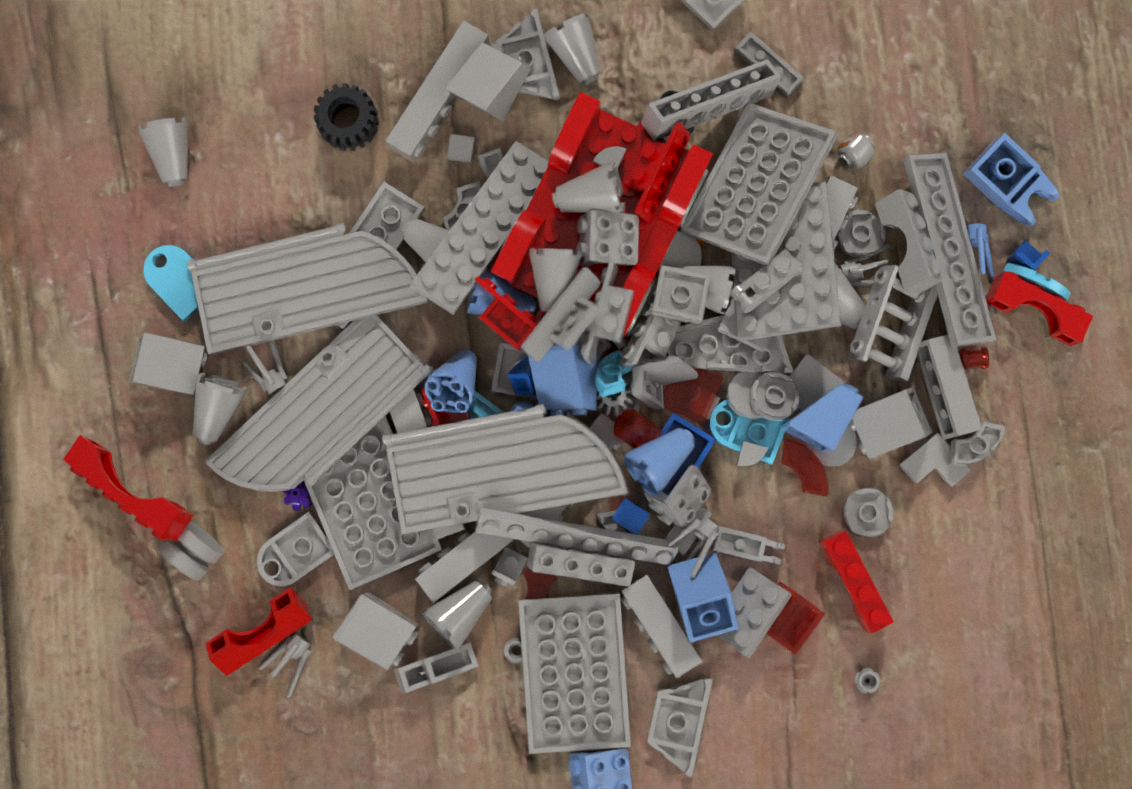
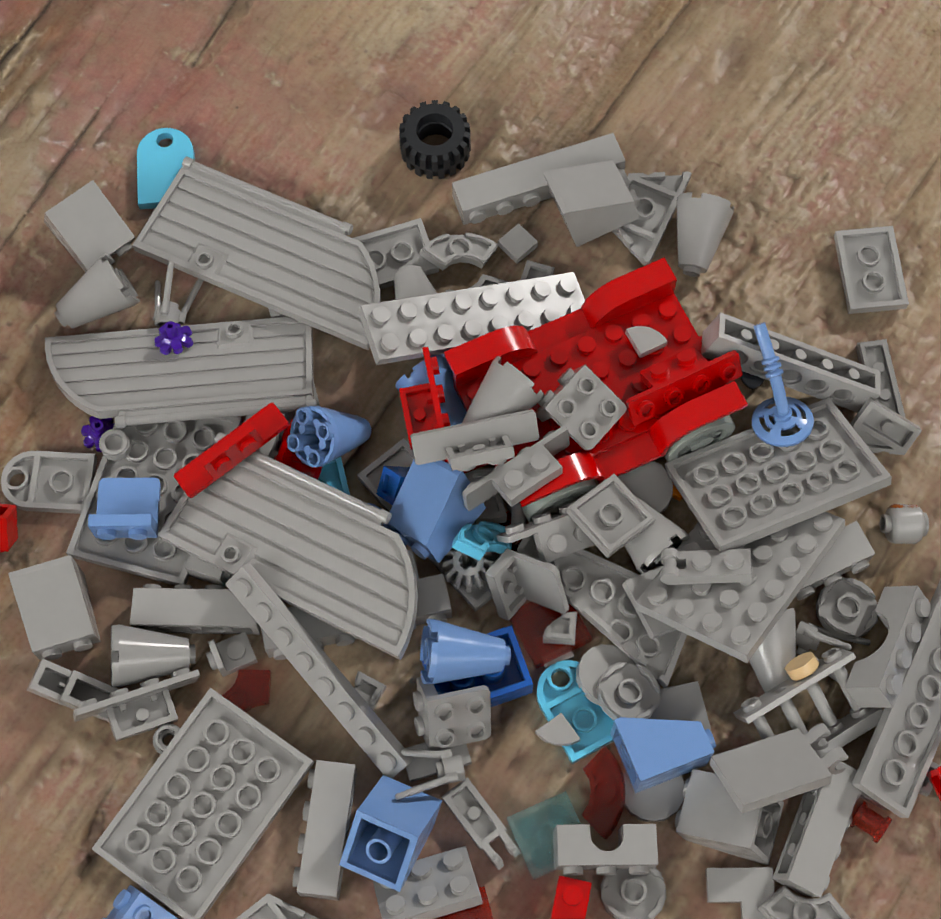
camera: 35 degrees right, 15 degrees down
light grey cone [137,118,188,187] -> none
light grey brick [526,542,635,587] -> none
light grey cone [553,162,625,213] -> none
blue panel [612,498,650,535] -> none
clear red wheel [613,408,661,449] -> none
none -> light grey bracket [73,668,200,742]
none -> medium blue bracket [88,478,161,540]
none -> light grey tile [99,429,131,461]
none -> dark purple plant [155,321,193,355]
none -> red bracket [174,402,290,498]
none -> light grey tile [419,233,499,271]
none -> clear light blue plate [506,791,581,880]
none -> light grey tile [543,612,577,645]
none -> light grey arch [553,824,658,876]
none -> light grey tile [710,723,848,814]
none -> medium blue dish [752,322,814,447]
none -> tan tile [785,652,819,681]
none -> light grey wing [850,397,922,455]

